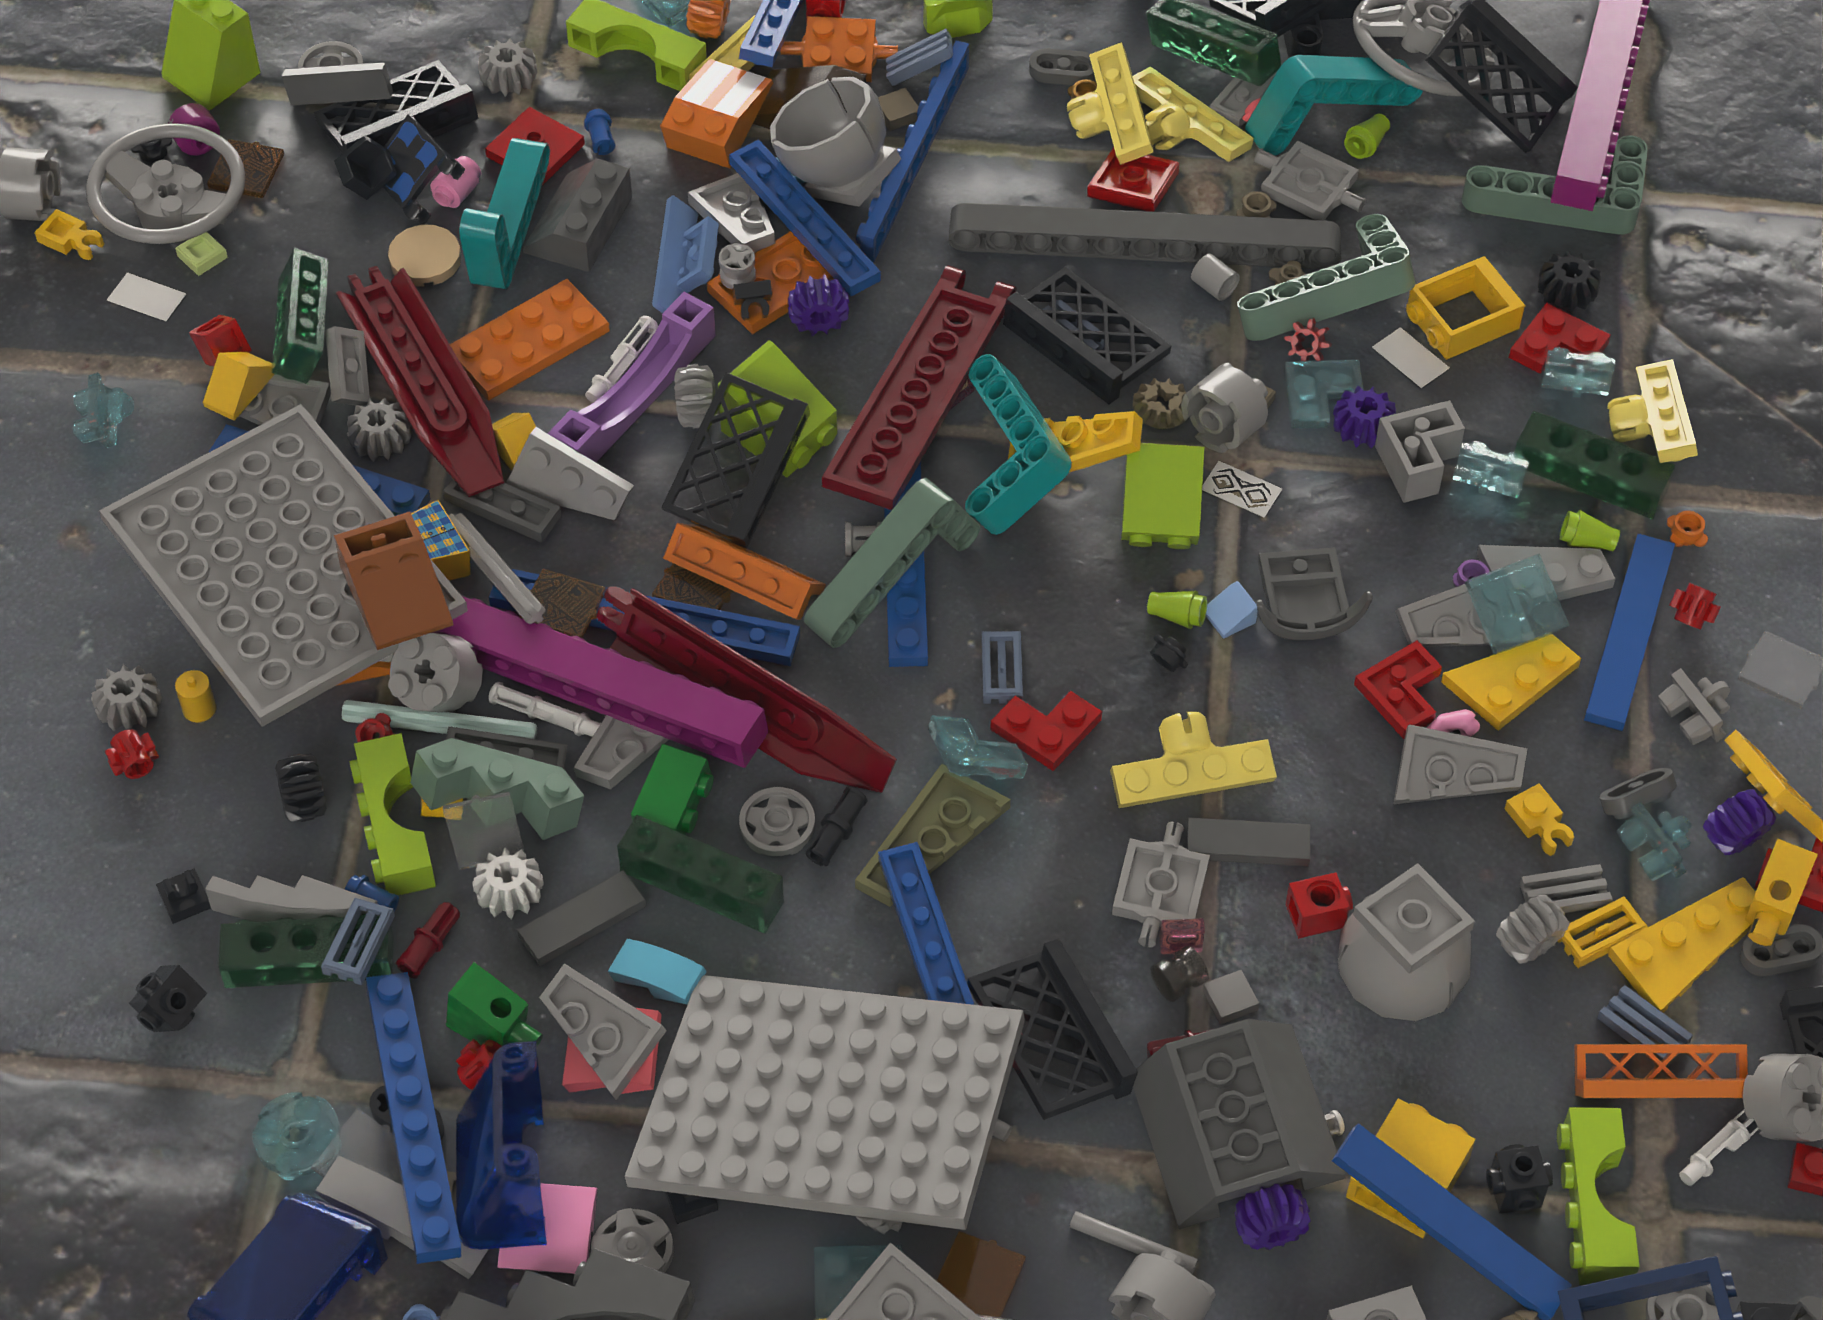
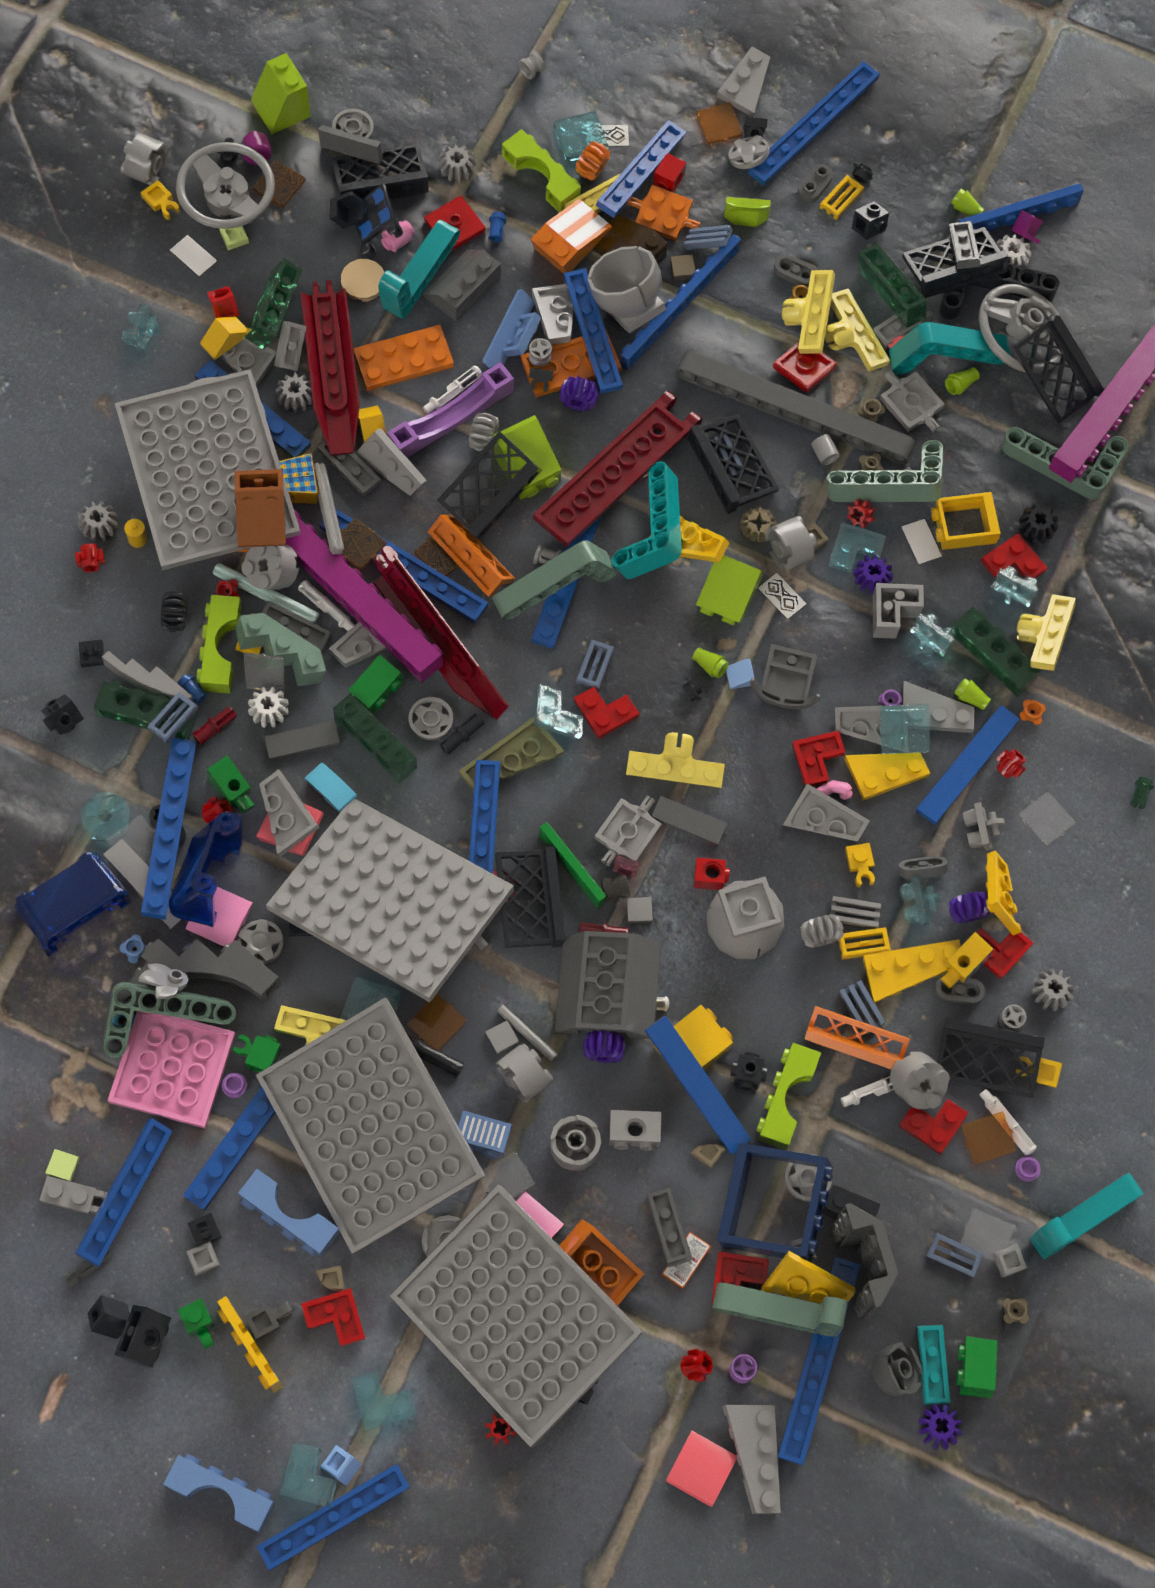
camera: 15 degrees right, 15 degrees up
none -> light grey tile [485,1020,519,1055]
none -> green tile [538,822,606,909]

